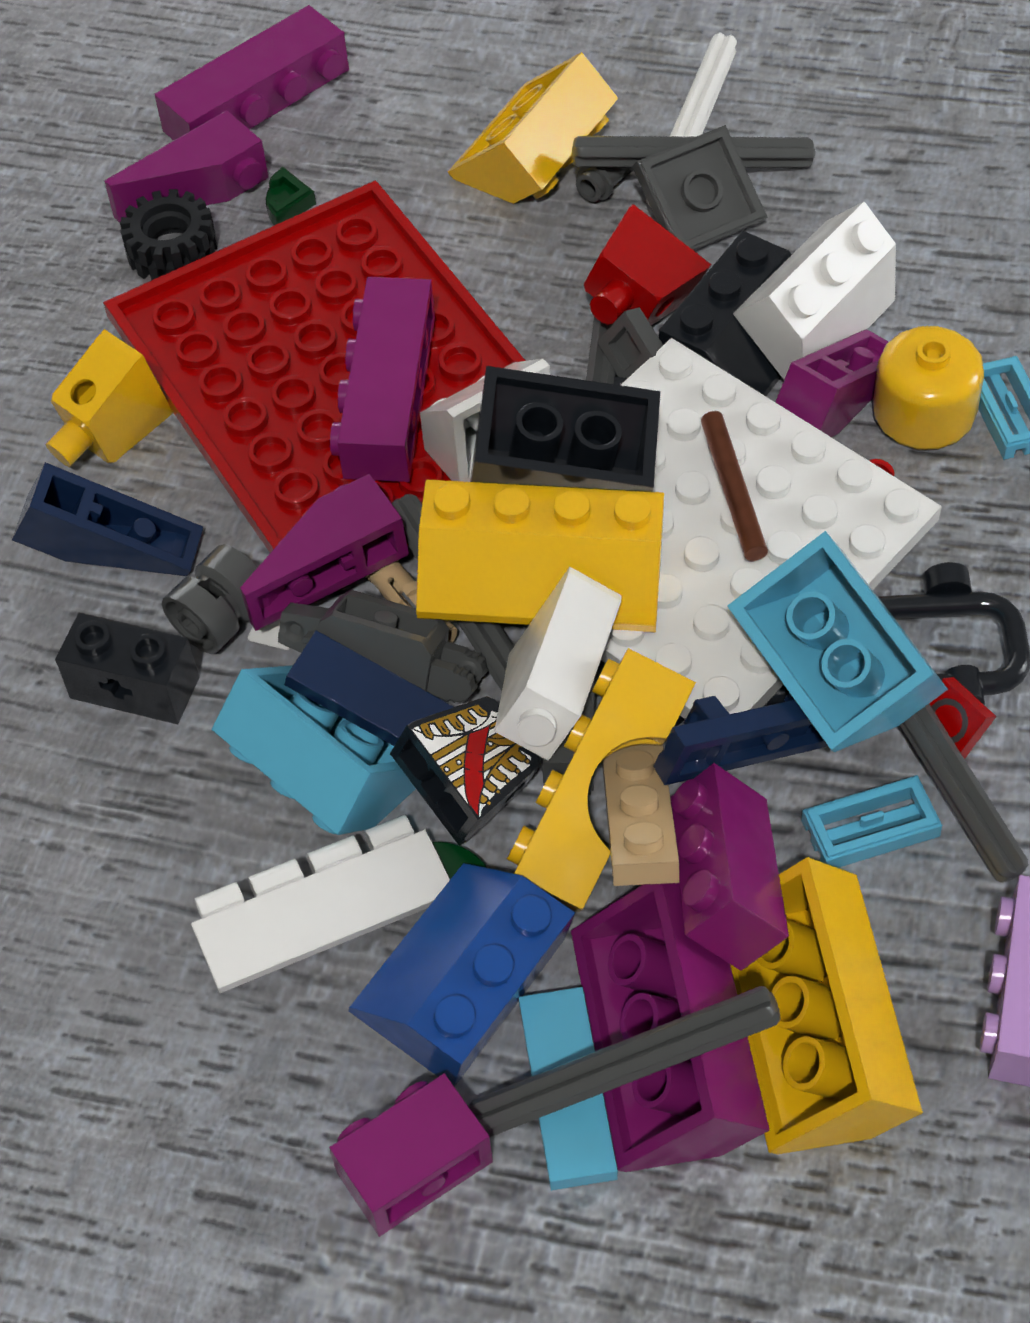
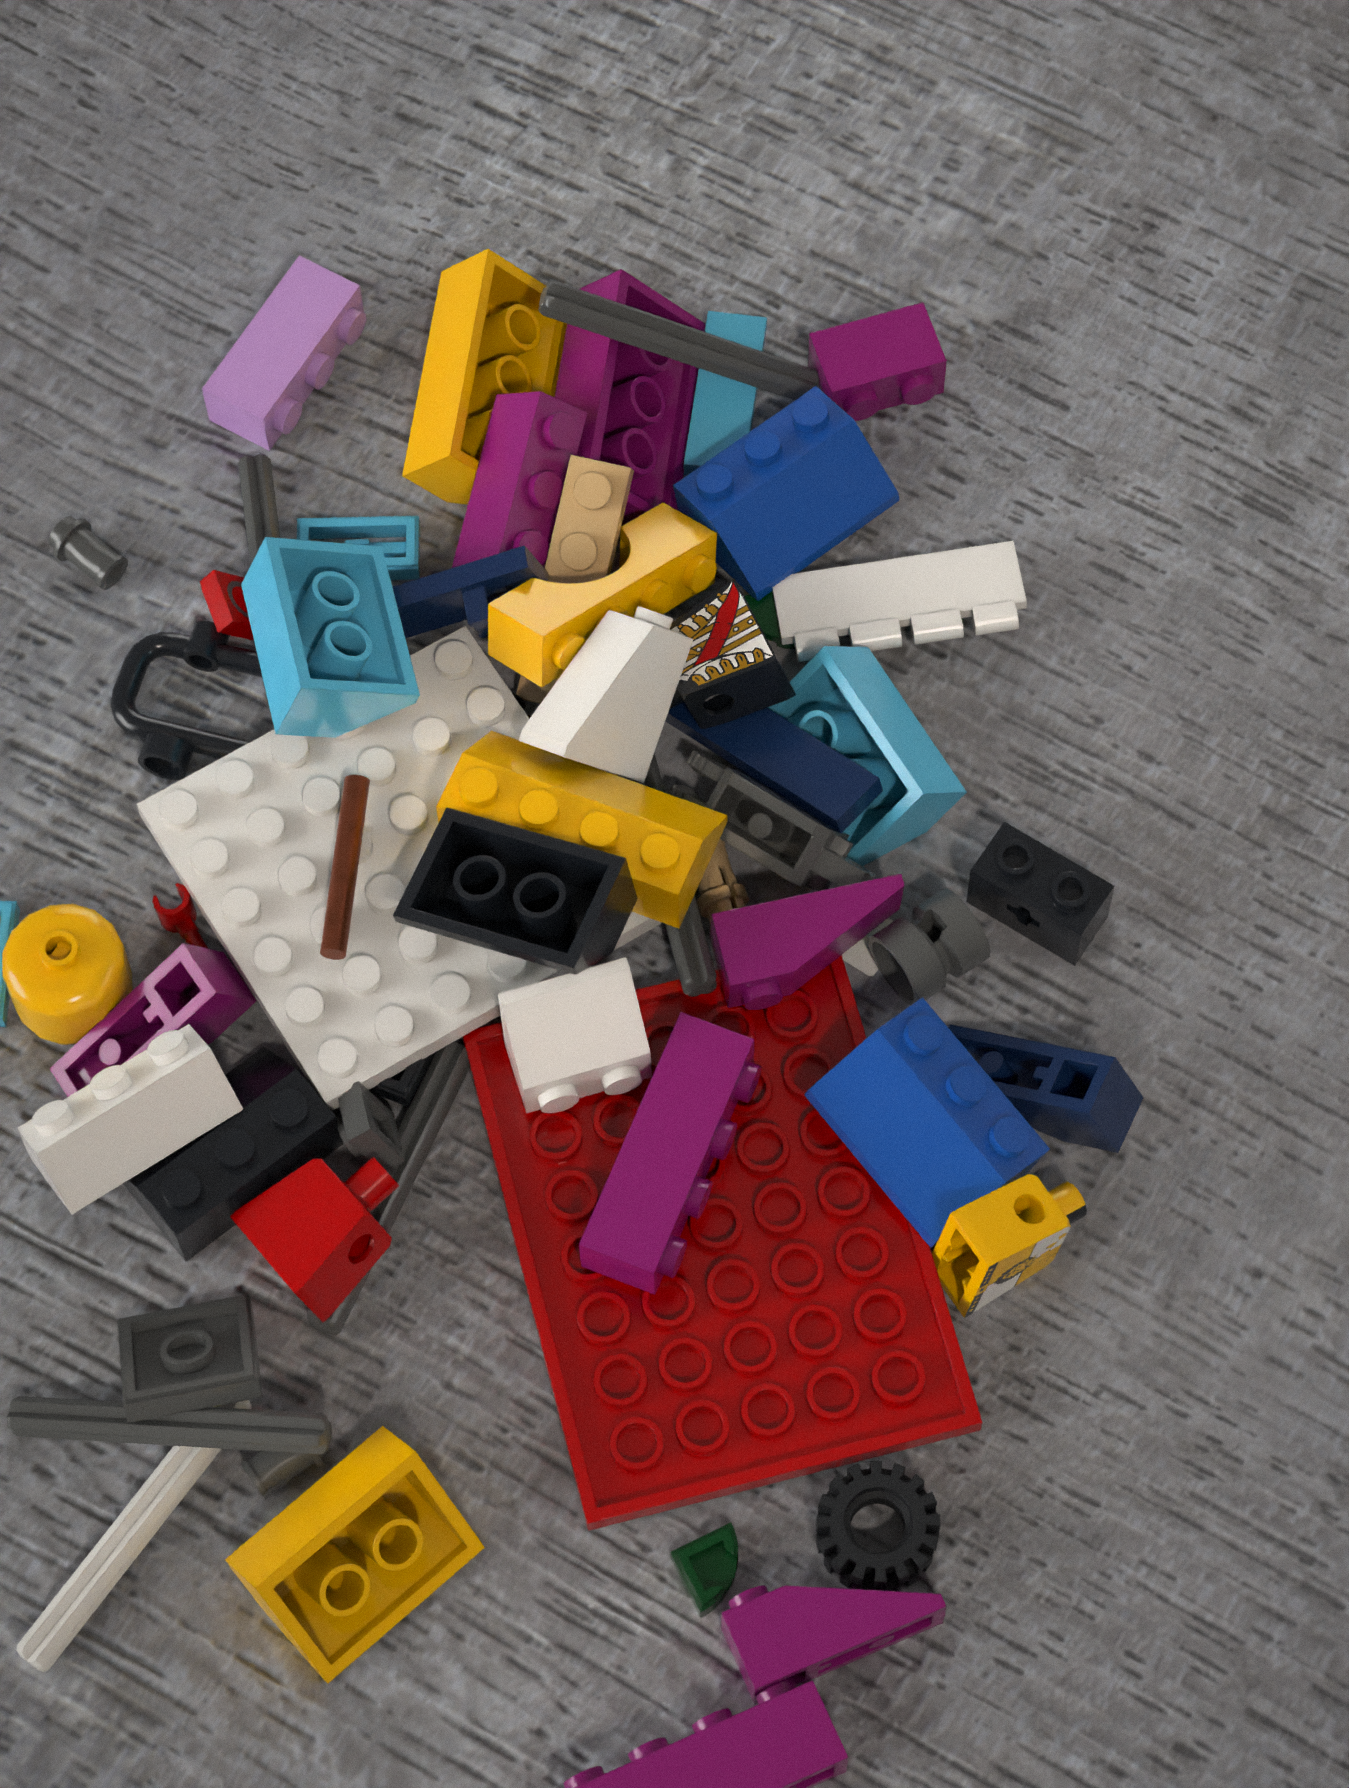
camera: 165 degrees left, 10 degrees up
none -> blue slope [804,997,1050,1248]

